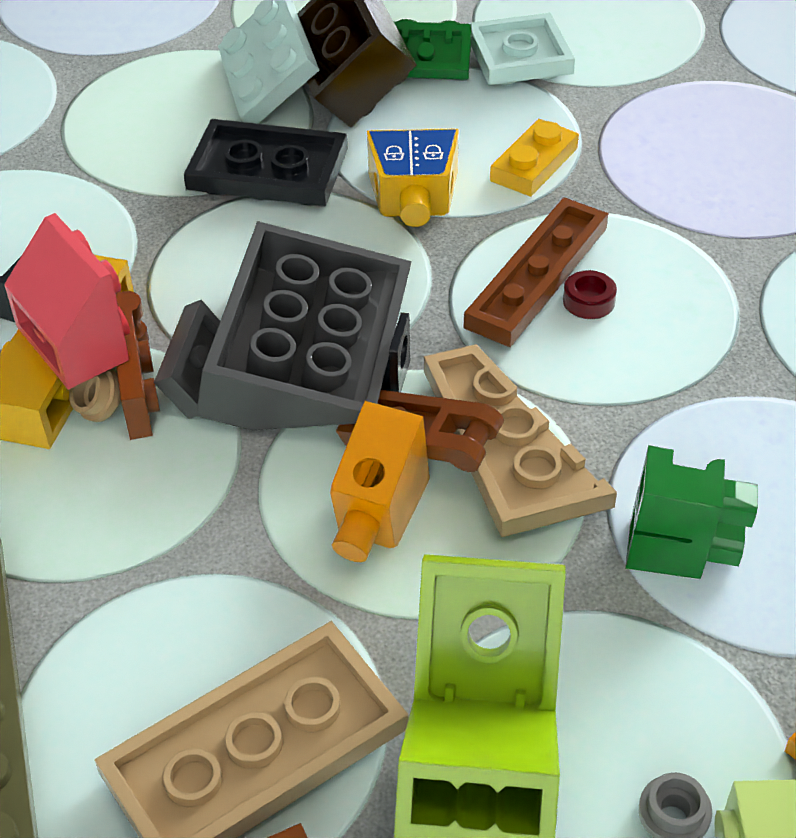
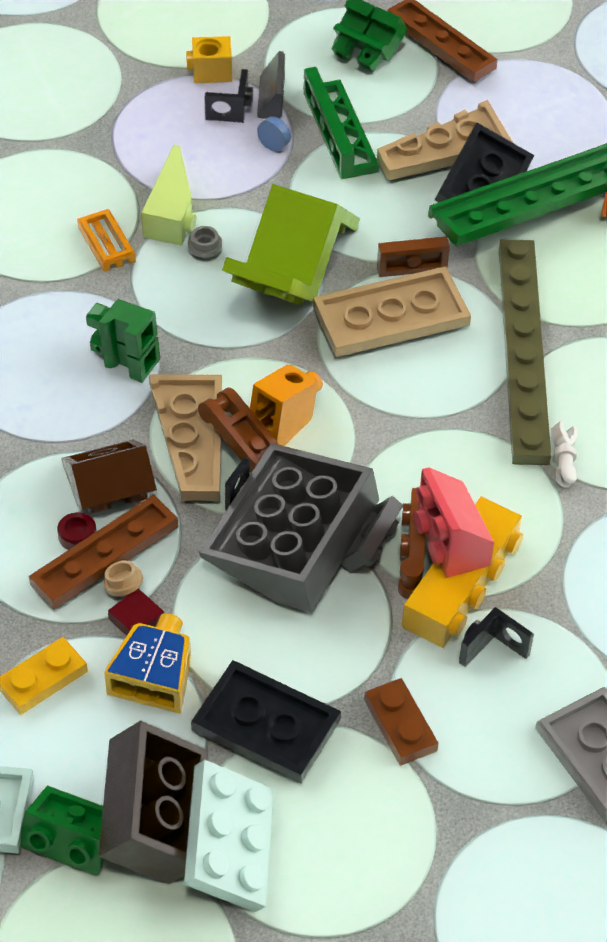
camera: 165 degrees left, 5 degrees up
none -> reddish brown slope [61,439,157,513]
none -> tan plate [103,560,143,597]
none -> dark red tile [108,588,164,636]
none -> dark orange plate [364,678,439,766]

